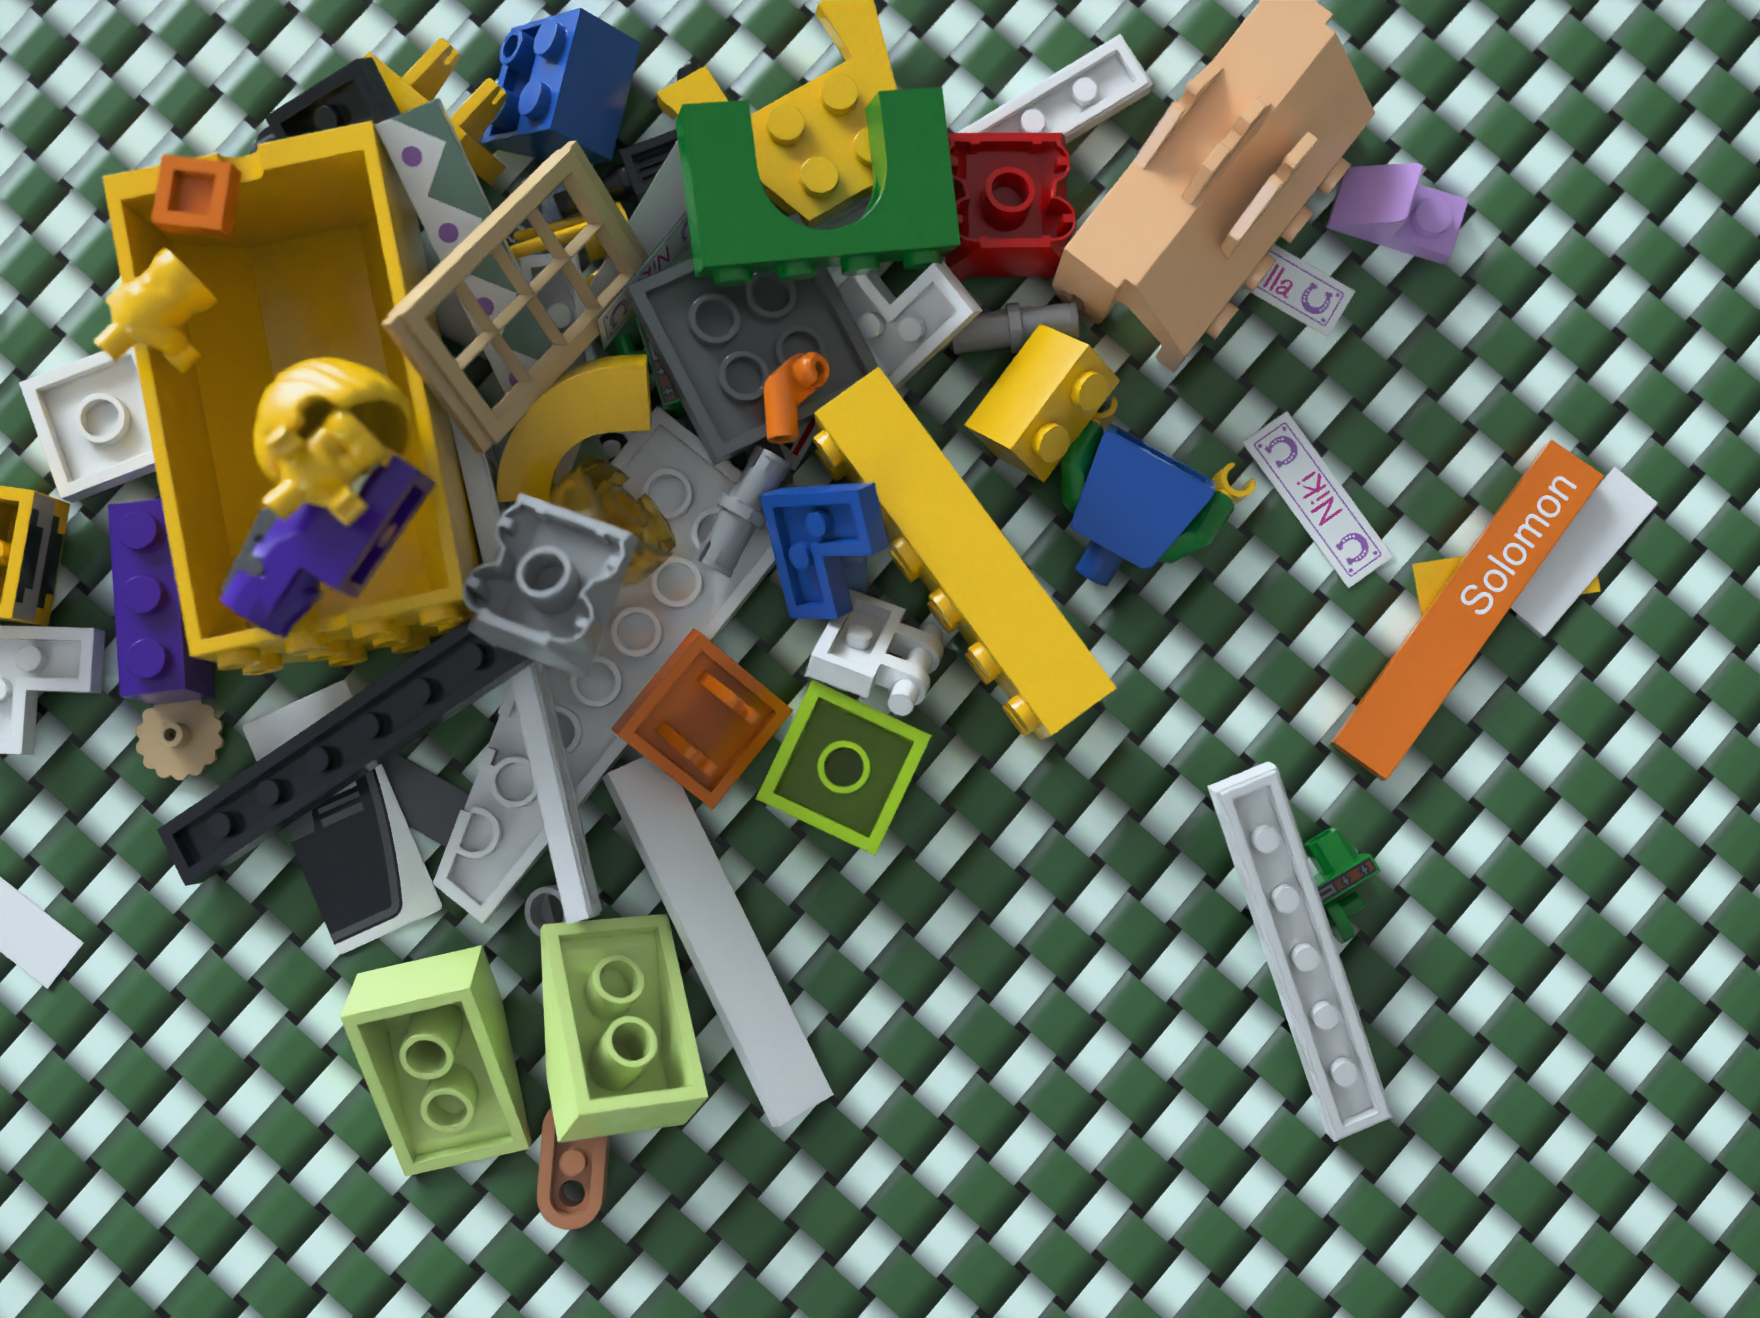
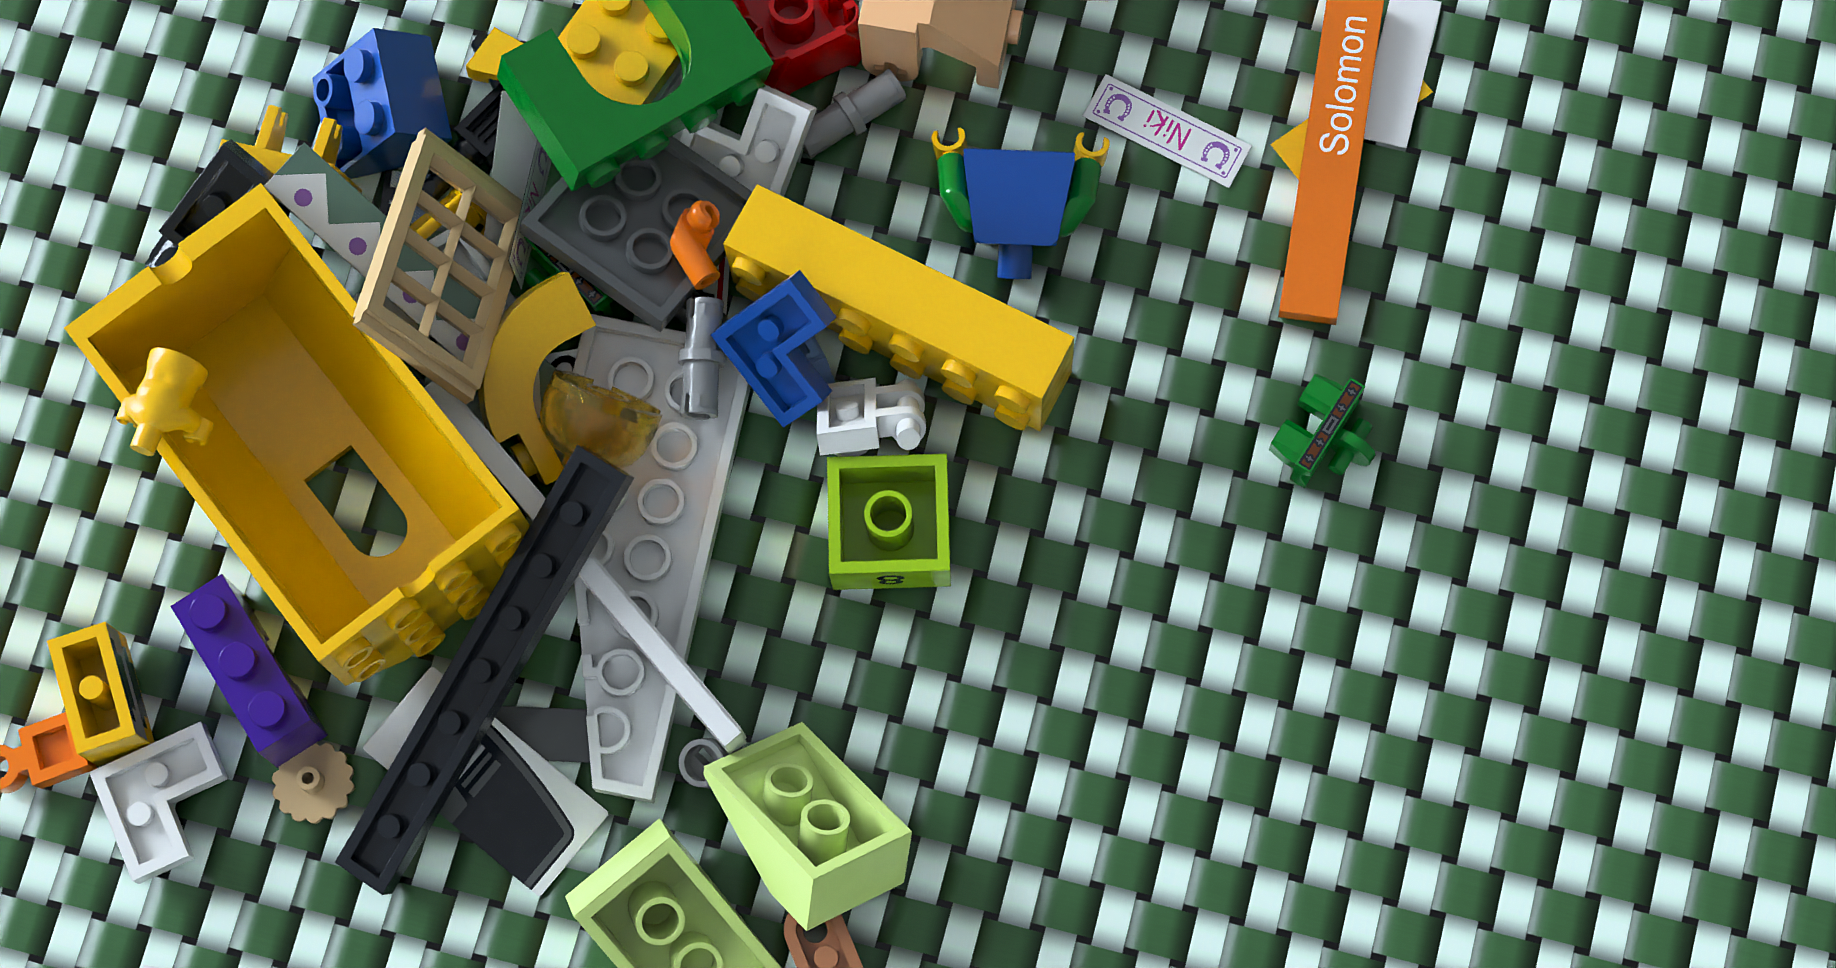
camera: 20 degrees left, 10 degrees down
white plate [19,347,156,503] -> none
orange plate [151,154,242,239] -> none
dark purple plate [220,455,436,639] -> none
yellow piece [254,358,412,485] -> none
yellow piece [262,405,388,526] -> none
light grey slope [462,493,639,679] -> none
white tile [602,757,834,1127] -> none
orange plate [611,628,793,810] -> none
yellow brick [964,324,1120,482] -> none
white tile [1207,761,1393,1142] -> none

